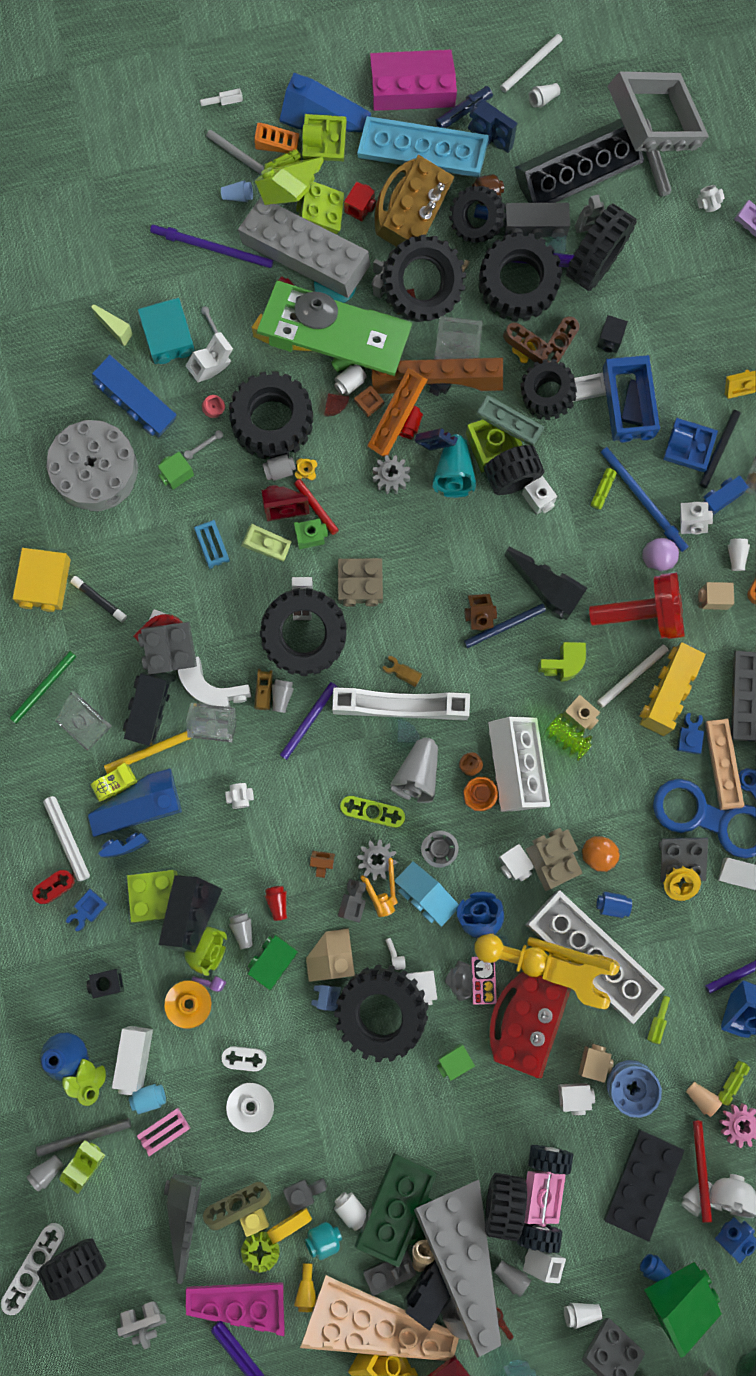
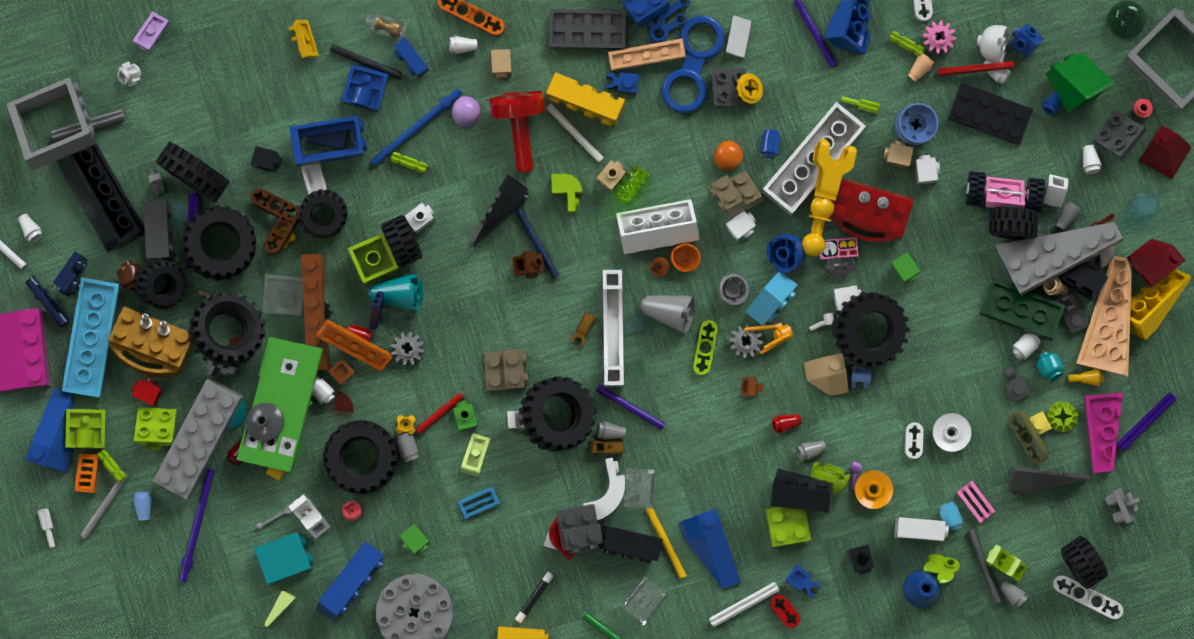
camera: 85 degrees left, 5 degrees up
neon yellow leg [91,763,137,801] -> none
blue slope [98,833,150,858] -> none
light grey hinge [184,430,223,460] -> none
white gear [225,783,254,809] -> none
green brick [247,935,299,990] -> none
lime wedge [255,157,324,205] -> none
dark red slope [261,485,310,522] -> none
yellow beam [267,1208,312,1244] -> none
dark grey plate [338,879,366,923] -> none
sand green tile [476,395,544,446] -> none
yellow bar [527,937,614,971] -> none
white brick [680,502,713,534] -> none

